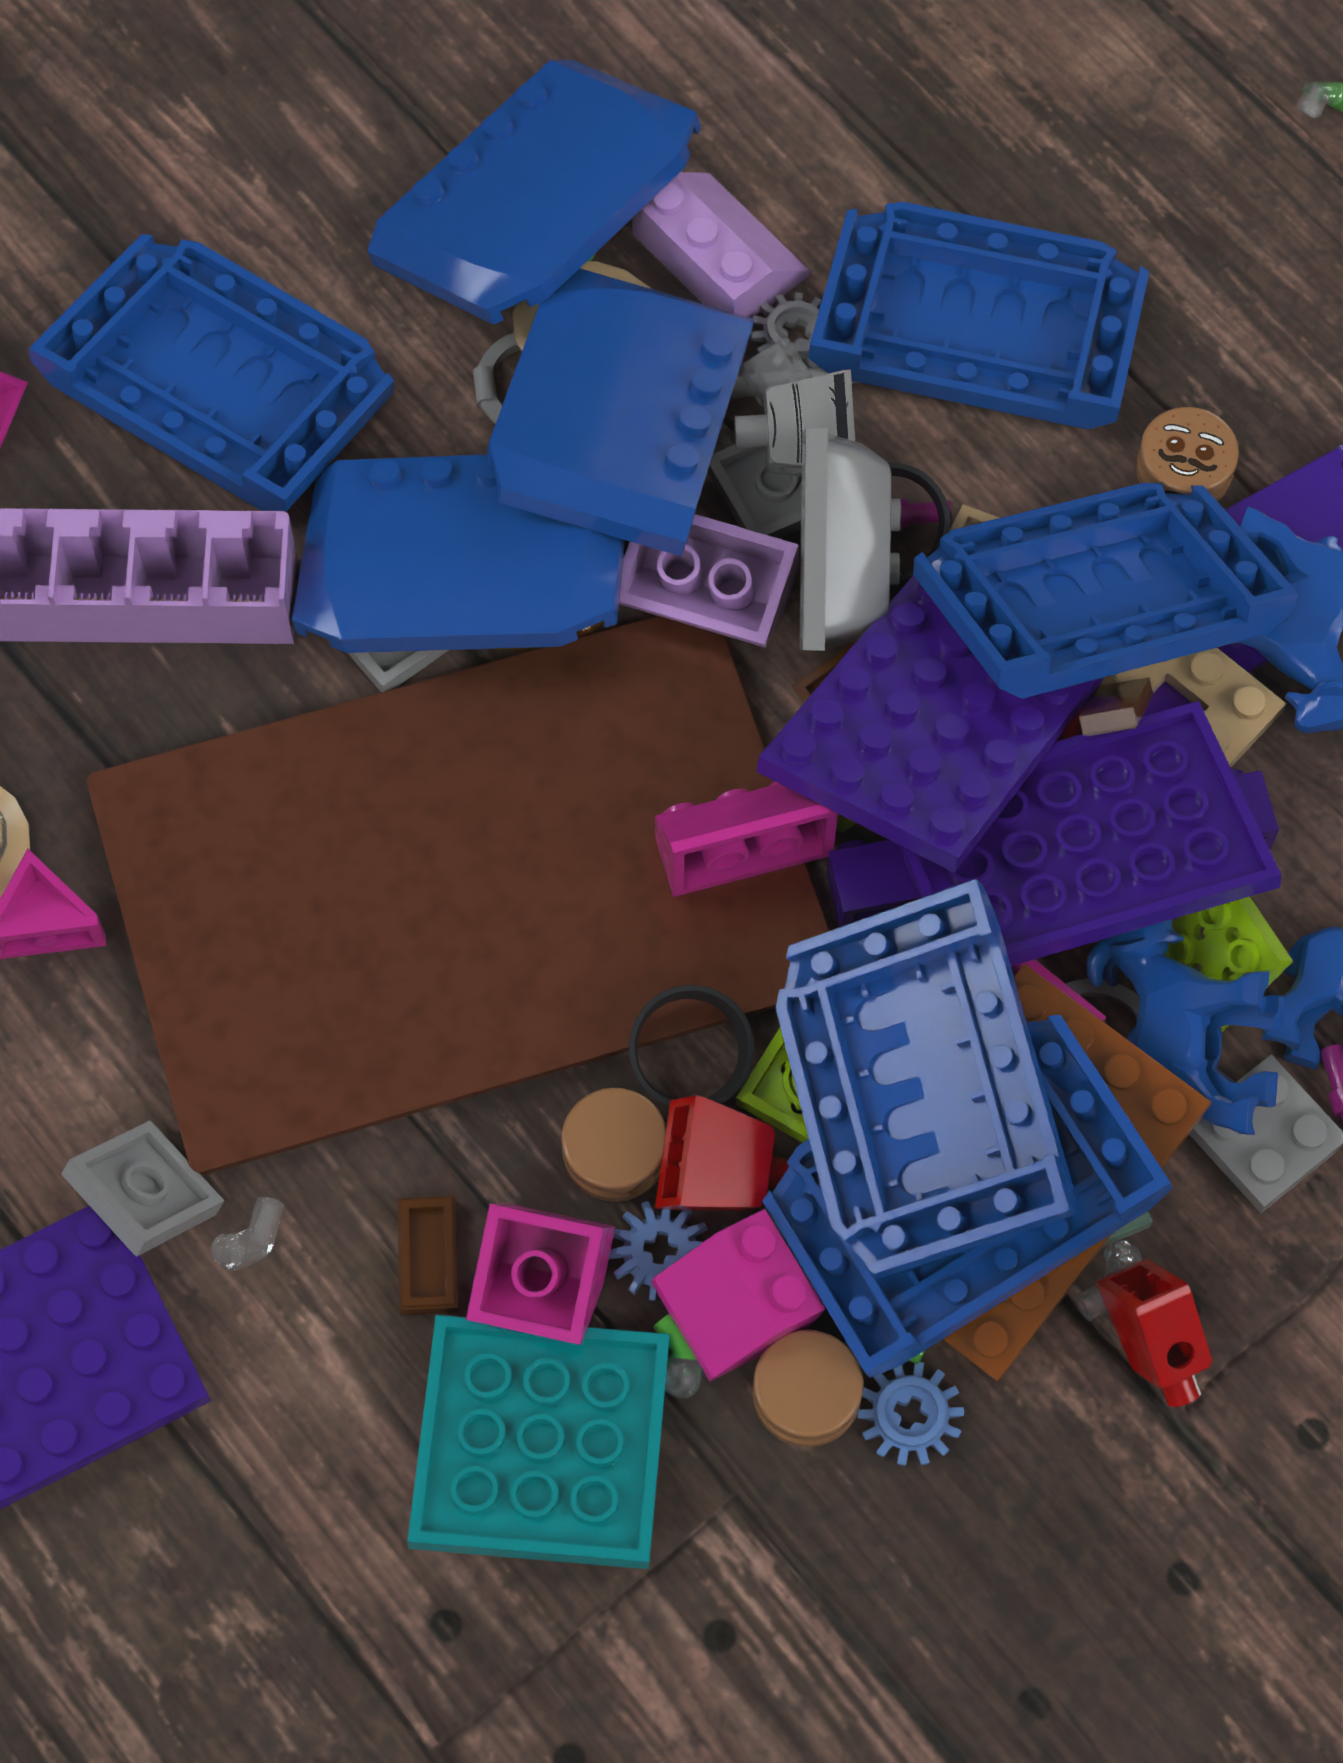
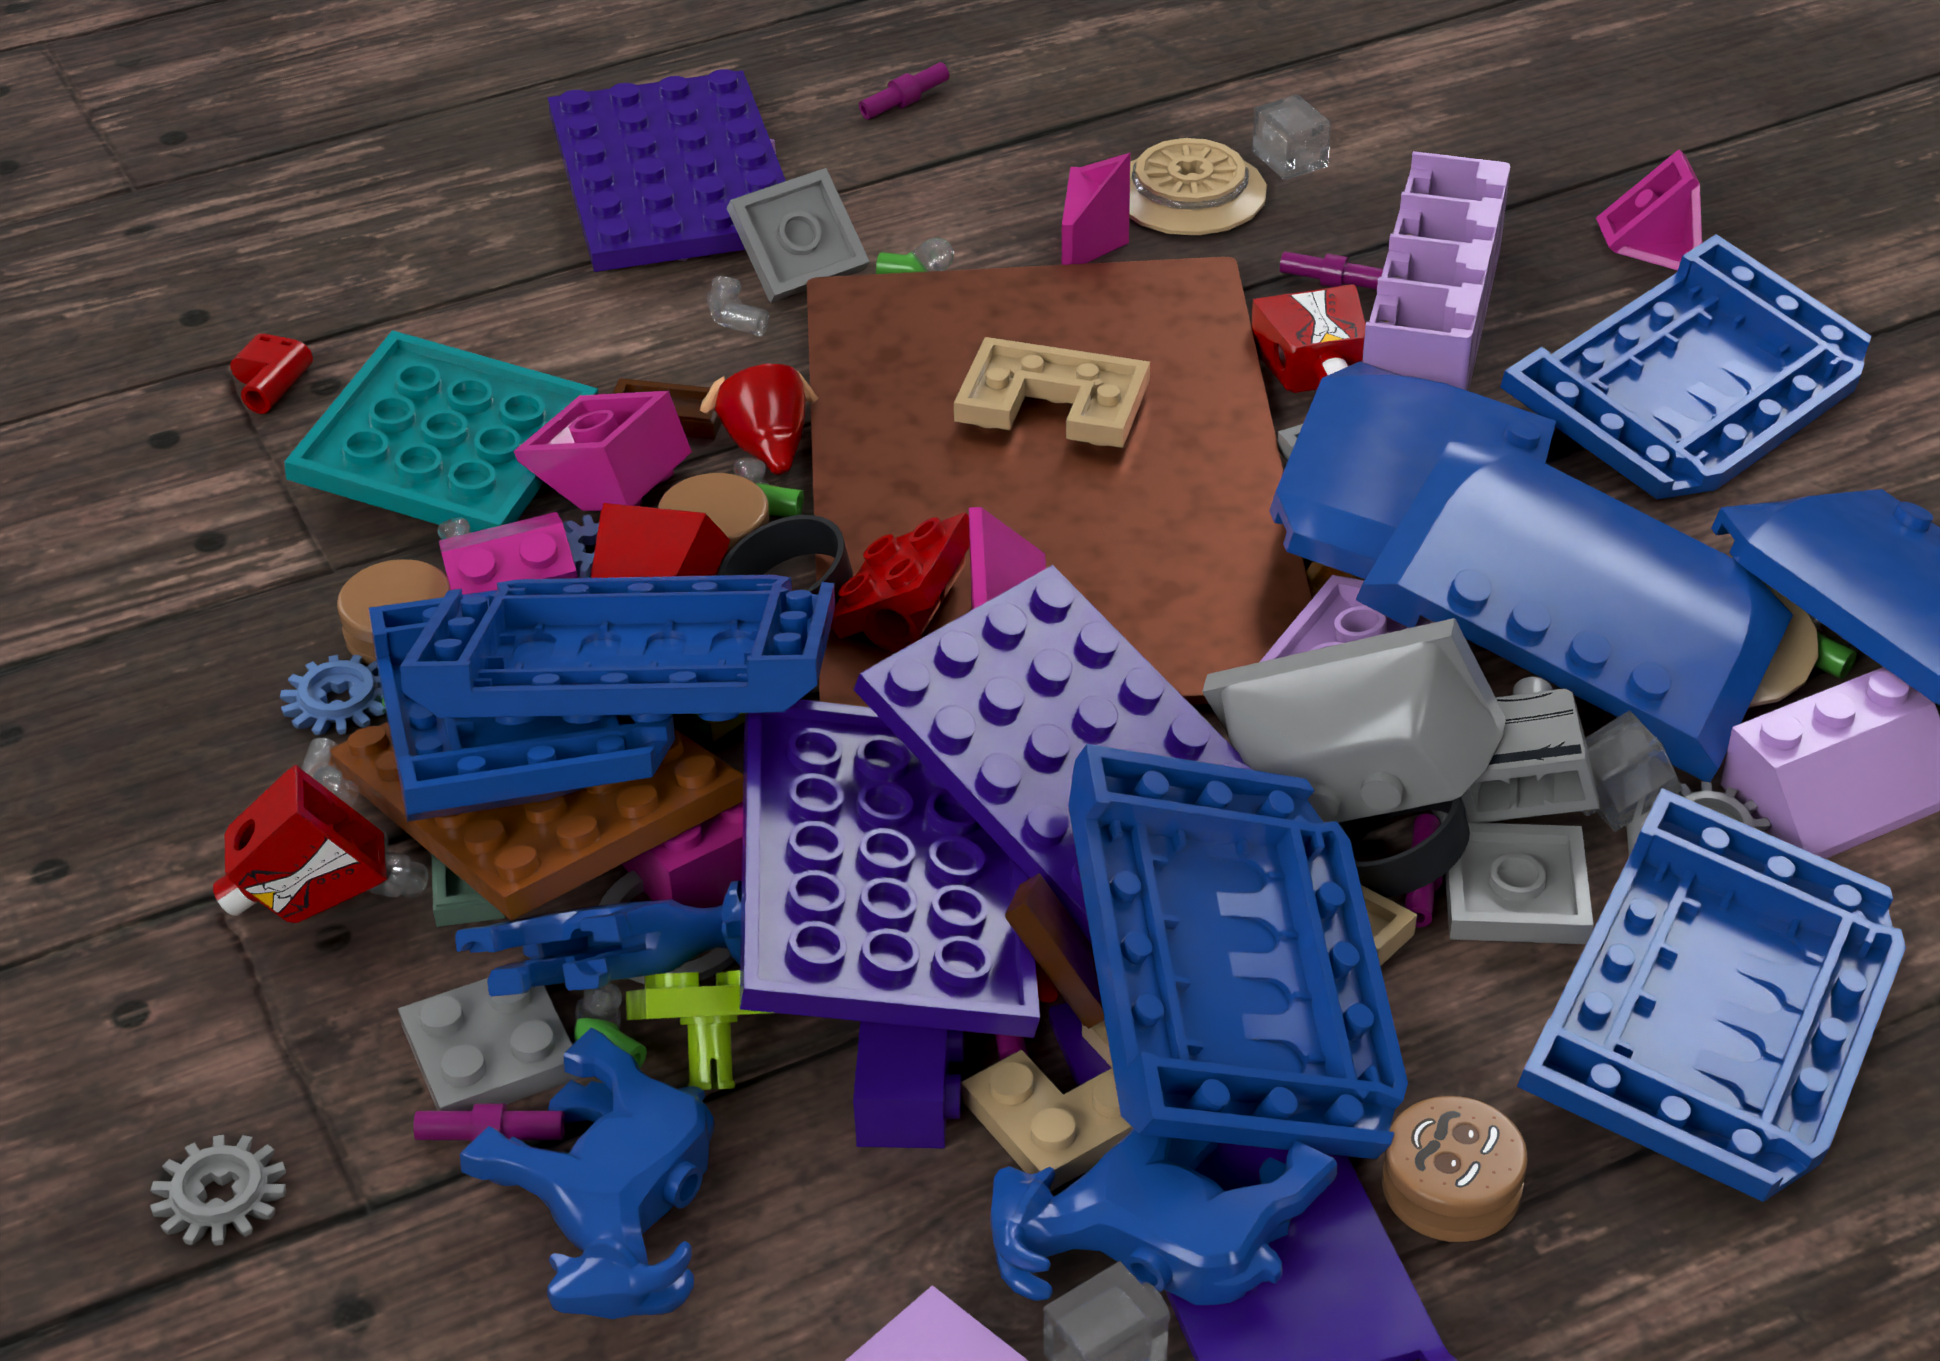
camera: 105 degrees right, 25 degrees down
none -> red piece [230,334,313,414]
none -> clear arm [301,738,359,807]
none -> arm [574,982,647,1068]
none -> red hat [700,363,819,475]
none -> bright green arm [734,458,804,517]
none -> red plate [831,512,970,653]
none -> arm [876,237,954,274]
none -> tan plate [954,337,1150,448]
none -> red torso [1251,284,1366,393]
none -> magenta bar [1280,251,1383,290]
none -> light grey plate [1445,822,1594,944]

